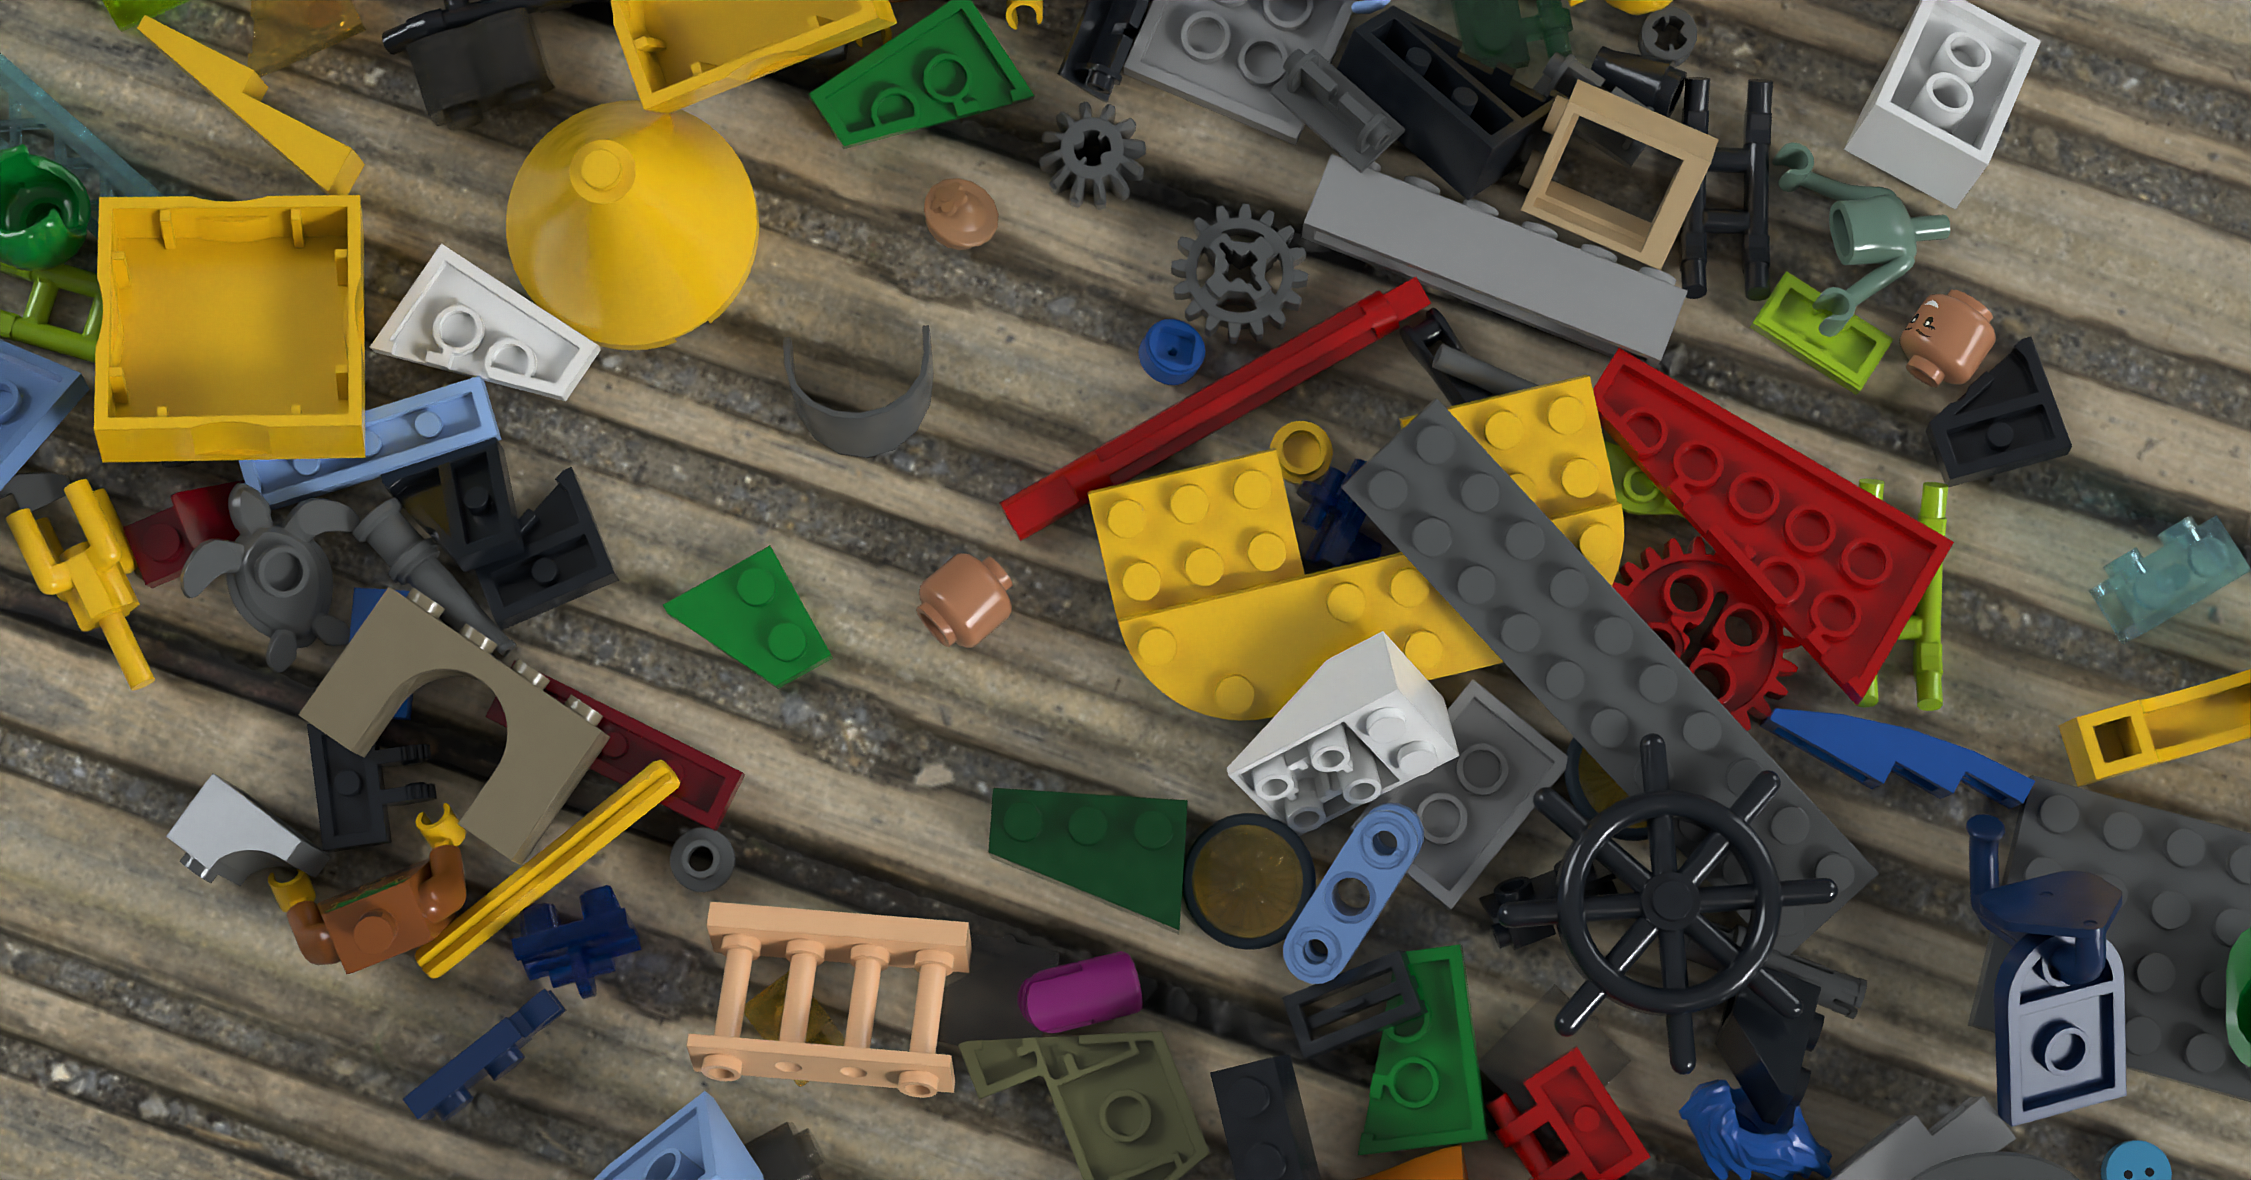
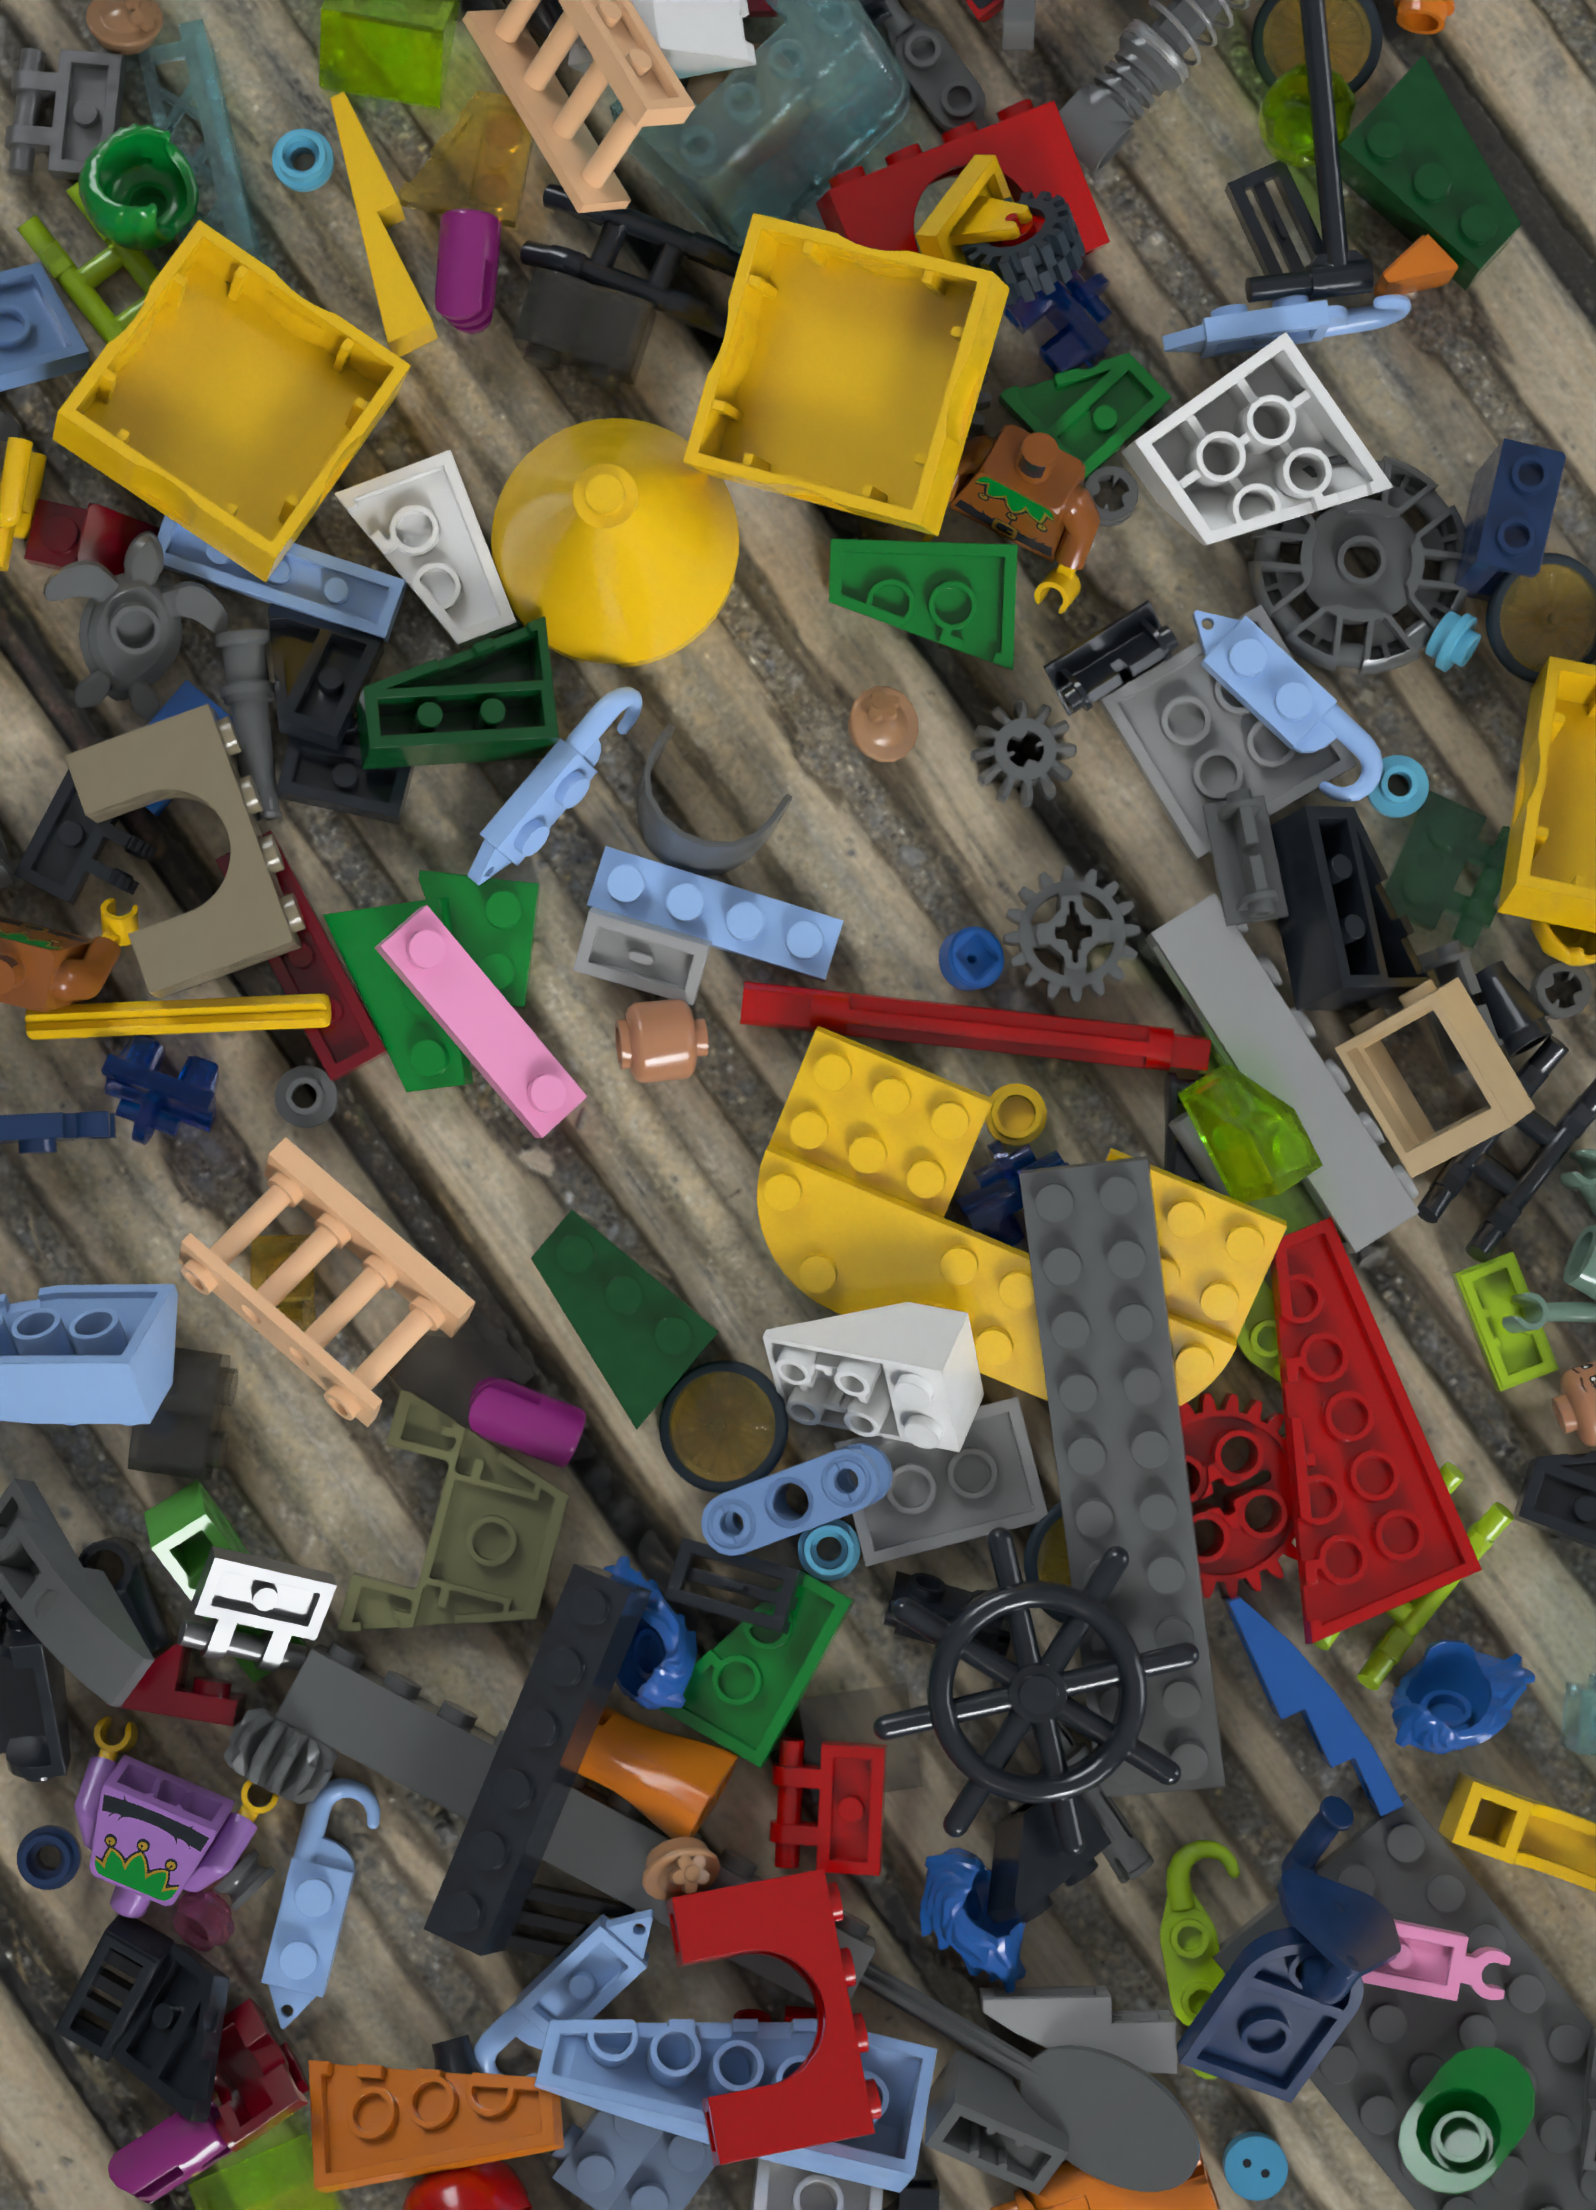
camera: 30 degrees right, 5 degrees up
none -> medium azure plate [272,129,335,192]
none -> green wing [323,897,473,1092]
none -> dark green wedge [356,616,559,769]
none -> bright pink plate [374,905,587,1138]
none -> magenta arm [435,209,502,335]
none -> light blue plate [467,686,643,886]
none -> light grey plate [573,907,712,1005]
none -> light blue plate [587,846,844,982]
none -> blue hair [603,1556,697,1710]
none -> medium azure plate [798,1519,860,1581]
none -> lime piece [1159,1840,1240,2079]
none -> clear neon green slope [1178,1064,1323,1203]
none -> bright pink plate [1362,1919,1511,2001]
none -> blue hair [1390,1639,1535,1754]

